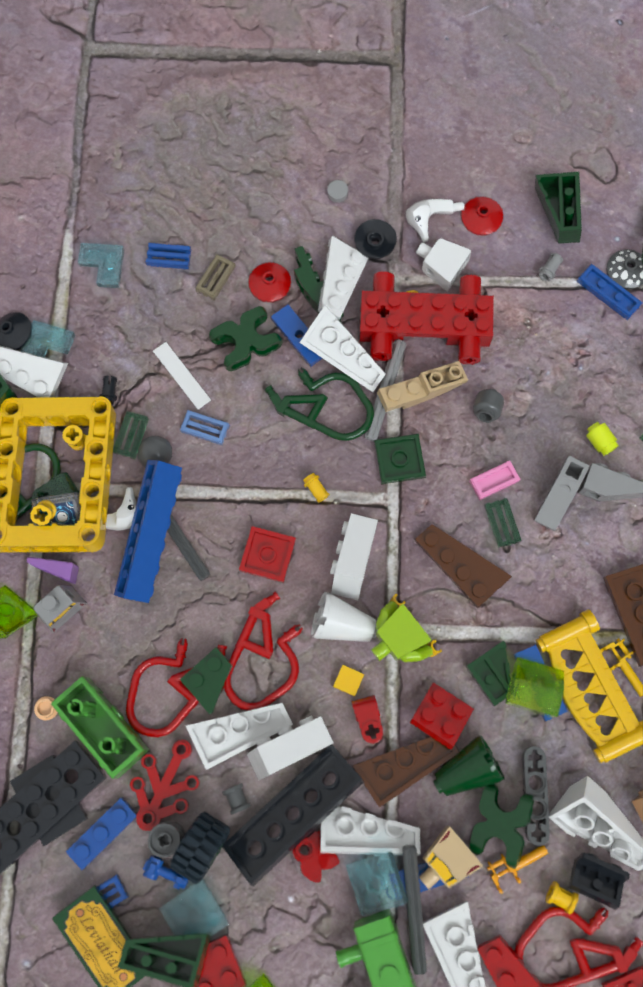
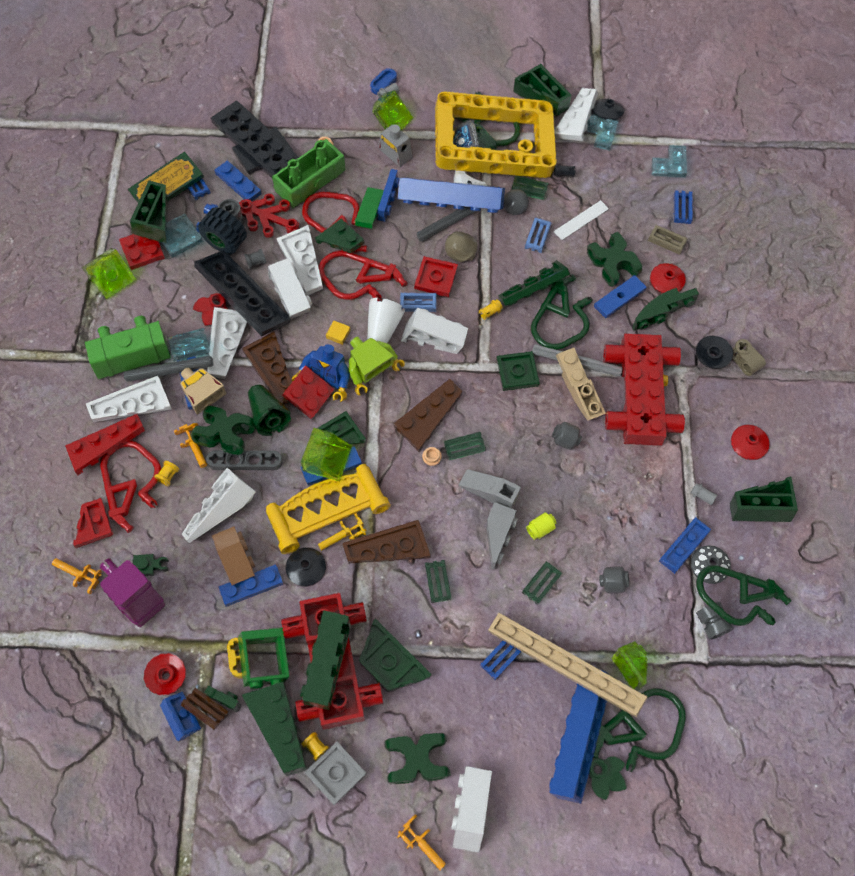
camera: 85 degrees right, 10 degrees down
medium lavender slope [27,557,79,584] -> none
yellow bush [30,500,57,526] -> none
white wing [300,305,386,392] -> none
white wing [318,236,368,320] -> none
light grey tile [327,180,348,203] -> none
red piece [351,695,383,744] -> none
white animal [406,199,464,242] -> none
white torso [416,239,471,292] -> none
bright pink tile [469,460,521,501] -> none
black bracket [568,853,630,910] -> none
none -> blue torso [292,344,350,402]
none -> green tile [355,187,384,229]
none -> blue plate [378,169,399,222]
none -> medium blue tile [400,293,436,312]
none -> light nougat plate [422,447,442,466]
none -> dark tan hair [445,232,478,262]
none -> dark green wing [498,260,570,306]
none -> dark tan piece [732,339,766,376]

